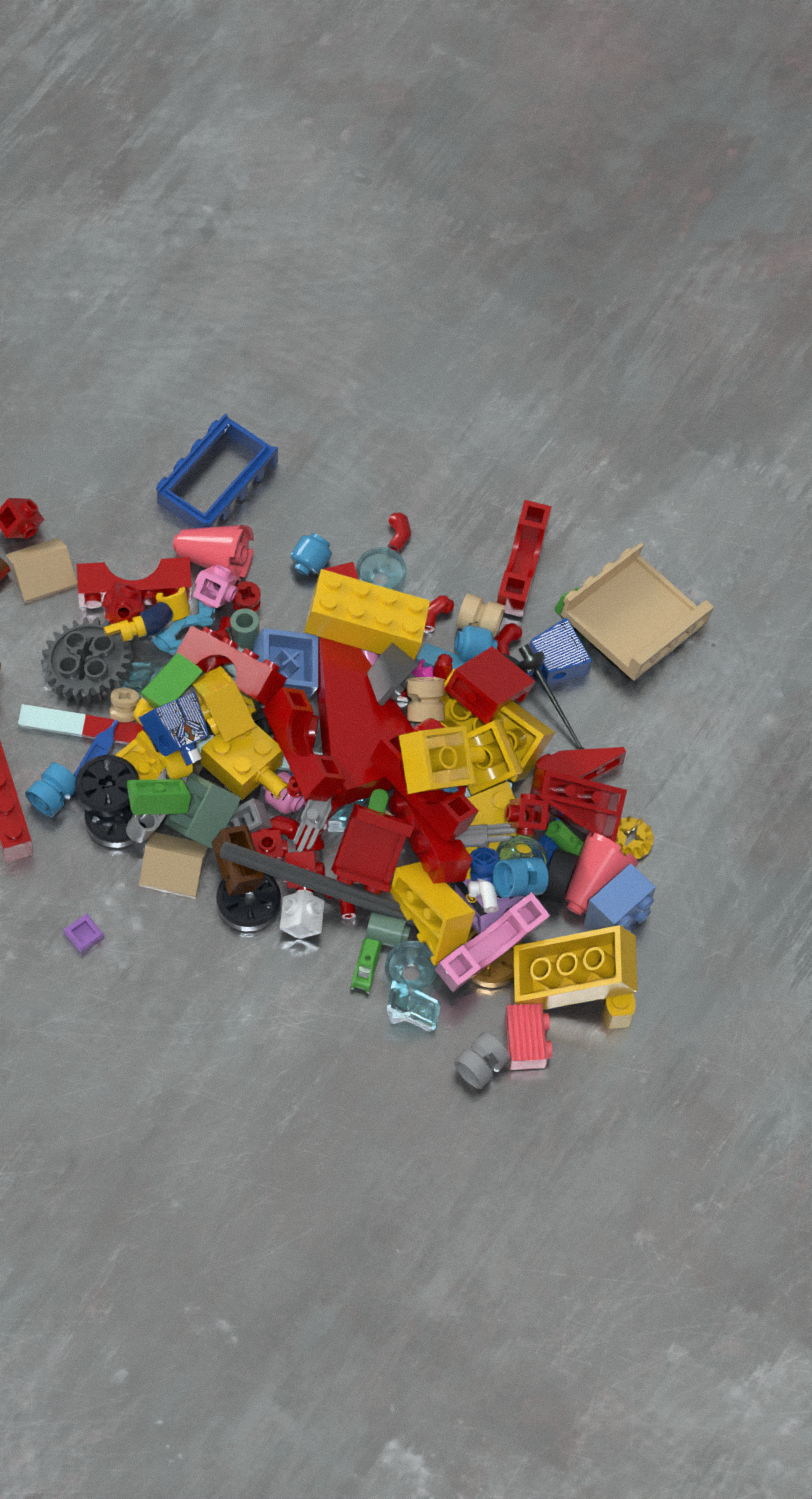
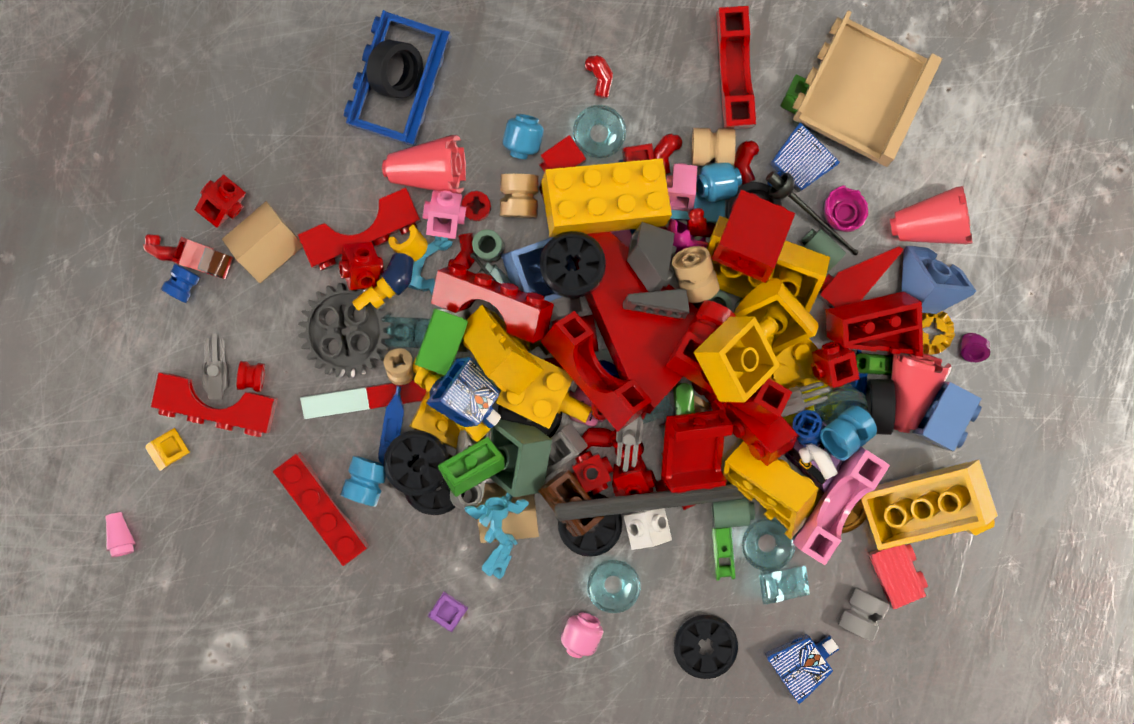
camera: 10 degrees left, 25 degrees up
none -> black tyre [366,40,424,98]
none -> medium azure piece [464,492,529,579]
none -> tan wheel [500,174,539,218]
none -> black wheel [540,231,606,298]
none -> bright pink head [561,612,604,658]
none -> clear light blue piece [587,560,641,613]
none -> dark grey slope [623,289,689,319]
none -> bright pink brick [666,163,697,211]
none -> black wheel [673,613,738,679]
none -> torso [765,634,840,704]
none -> sand green brick [801,228,846,273]
none -> dark pink hair [824,185,868,232]
none -> coral cone [890,186,973,245]
none -> medium blue slope [902,246,976,314]
none -> magenta tile [961,333,991,363]

